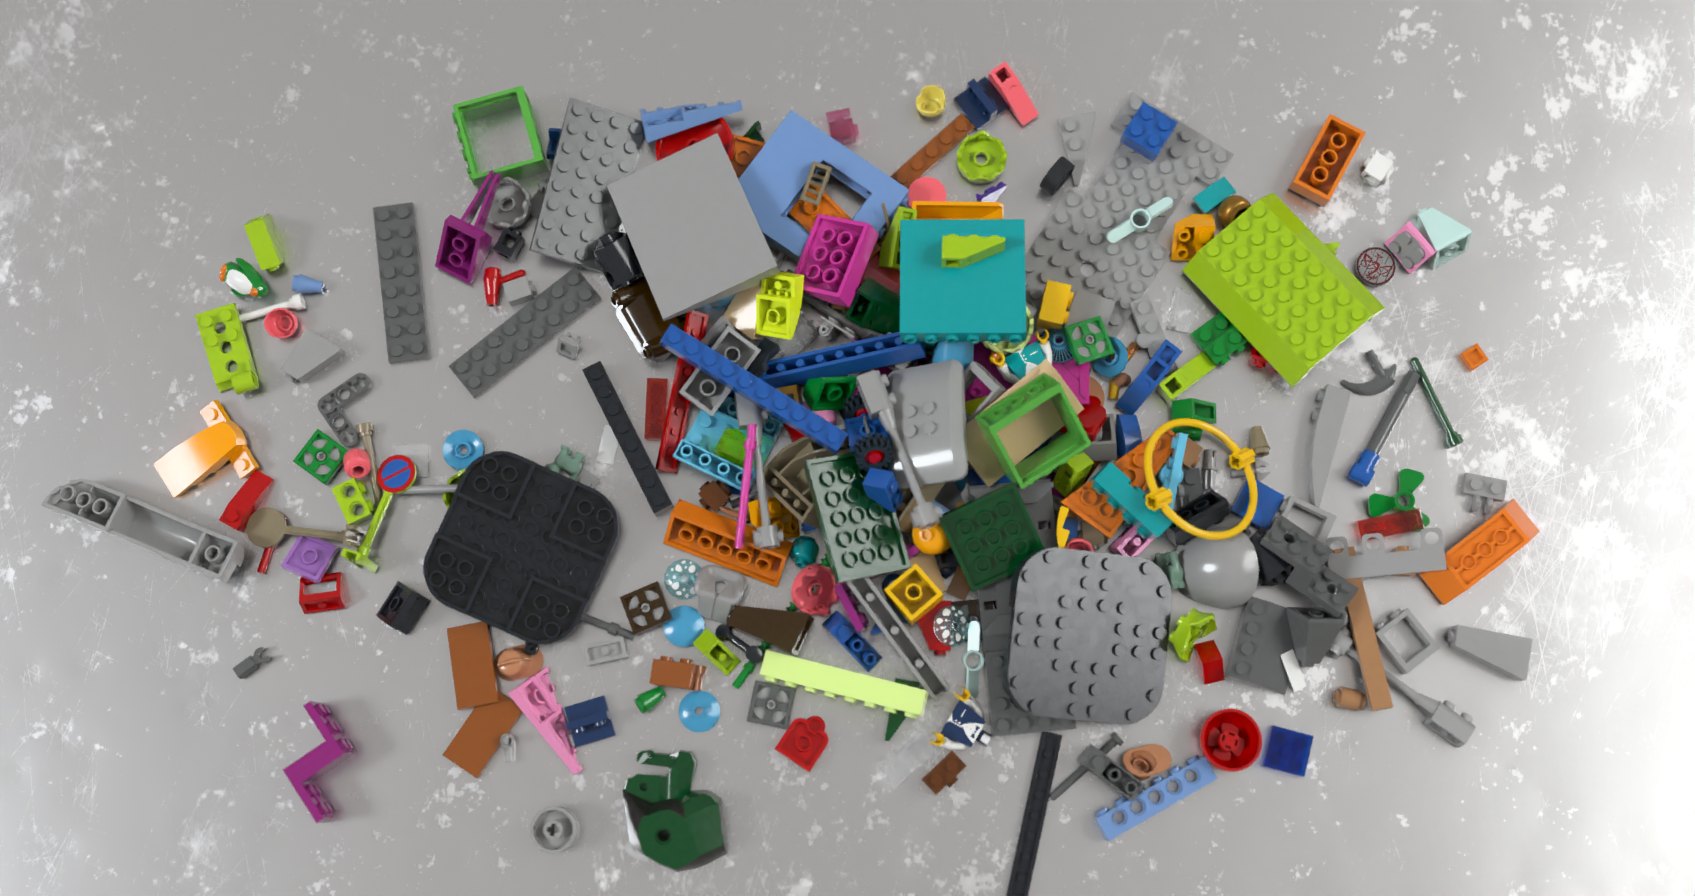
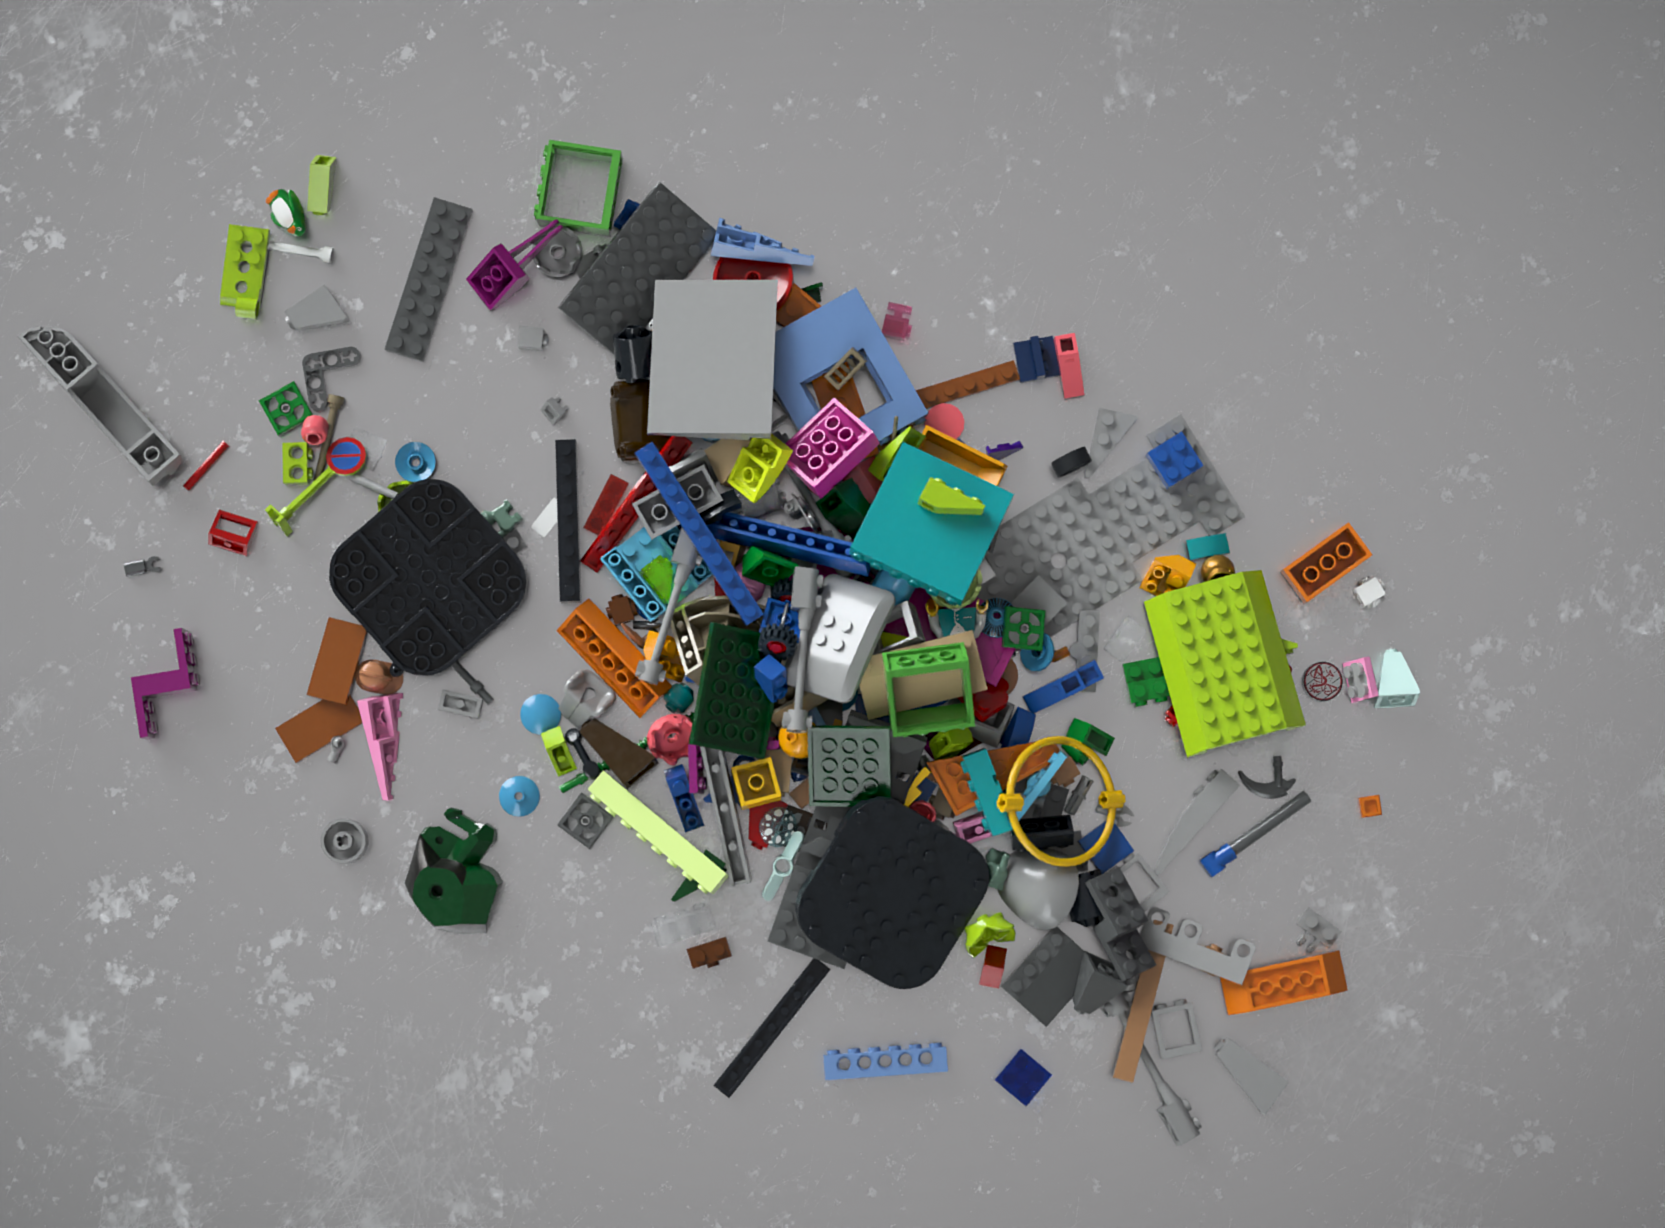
camera: 20 degrees right, 5 degrees up
light orange slope [153,400,259,498] -> none
red slope [219,470,274,533] -> none
dark tan piece [246,507,367,551] -> none
coral hair [264,308,298,338] -> none
medium lavender plate [281,536,339,584] -> none
medium blue cone [292,274,323,293] -> none
black bracket [376,581,429,635] -> none
dark grey plate [449,266,601,398] -> none
red piece [483,267,526,307] -> none
black brick [493,228,525,262] -> none
dark blue bracket [564,695,616,748] -> none
dark brown piece [620,581,673,636] -> none
green cone [634,686,666,714] -> none
dark orange hinge [649,656,707,691] -> none
clear light blue dish [664,559,701,600] -> none
dark pink bar [734,424,757,549] -> none
red plate [774,716,828,772] -> none
light yellow hair [916,85,946,117] -> none
torso [929,686,992,751] -> none
lime plate [956,131,1007,184] -> none
yellow slope [1035,280,1074,329] -> none
dark grey bar [1049,732,1124,801] -> none
dark grey slope [1078,744,1145,802] -> none
light aqua piece [1107,197,1173,243] -> none
arm [1108,373,1131,400] -> none
nougat piece [1122,744,1172,780] -> none
lime slope [1156,352,1215,404] -> none
red piece [1200,709,1262,772] -> none
dark tan cone [1250,426,1271,457] -> none
white sticker [1281,649,1306,692] -> none
medium nougat brick [1333,686,1366,711] -> none
clear red plate [1357,508,1425,540] -> none
green piece [1368,468,1430,532] -> none
piece [1411,357,1464,448] -> none

